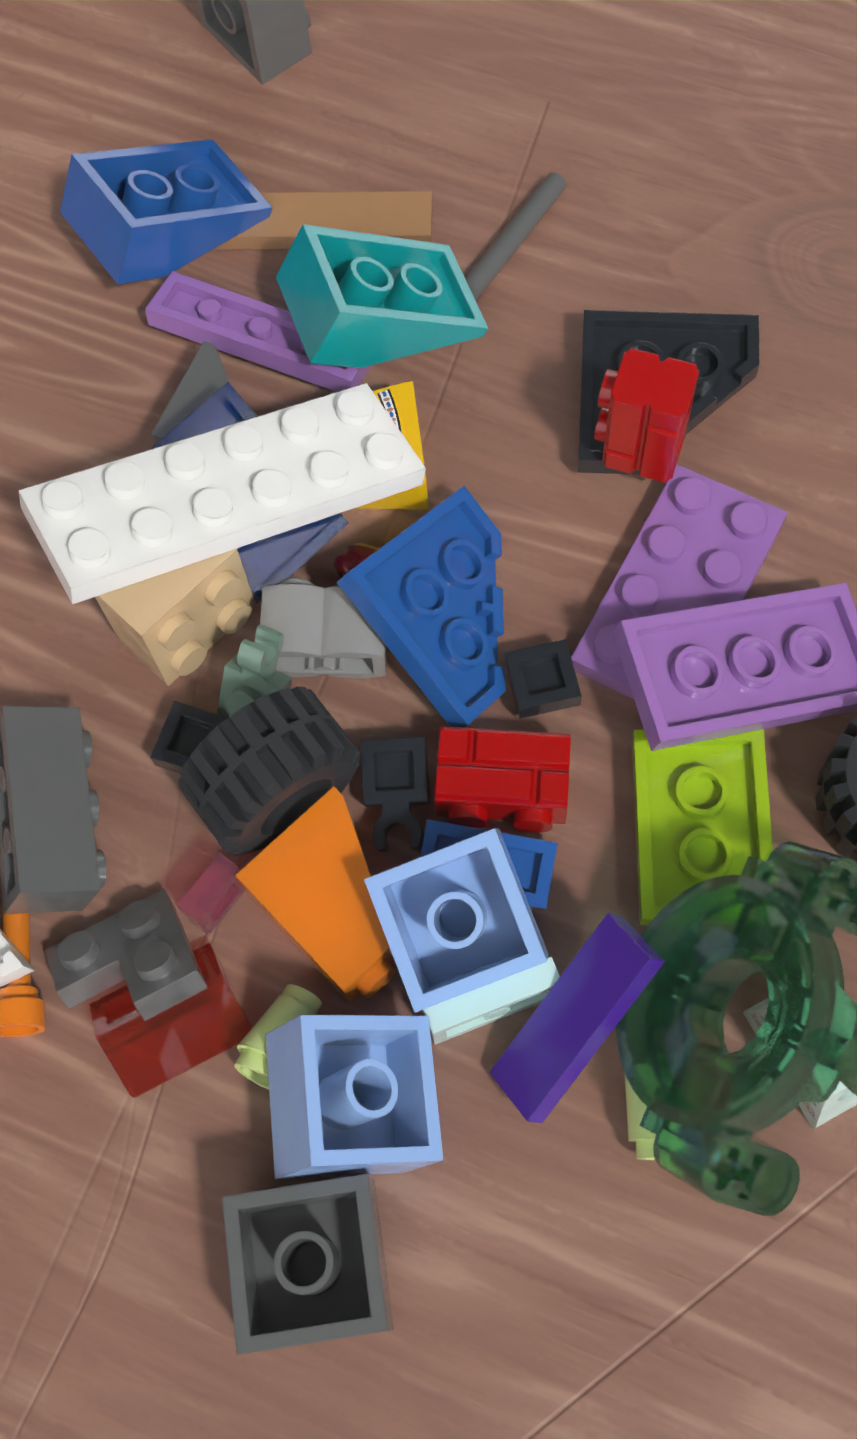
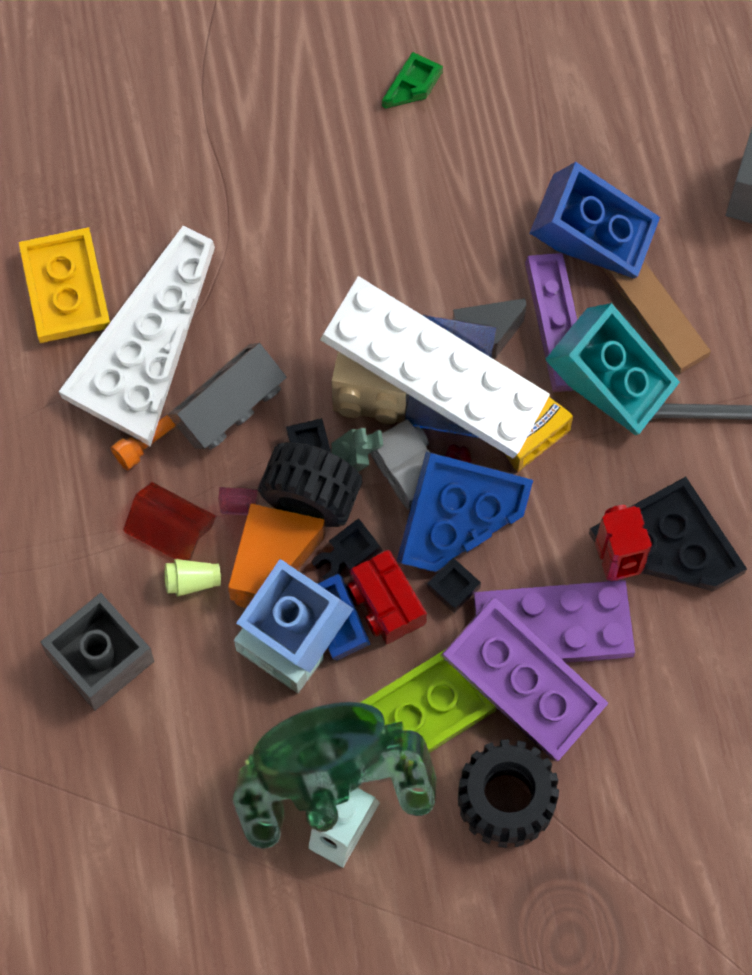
camera: 50 degrees right, 0 degrees up
flat silver plate [45,889,208,1021] -> none
light blue brick [266,1015,443,1179] -> none
dark purple tile [489,913,665,1123] -> none

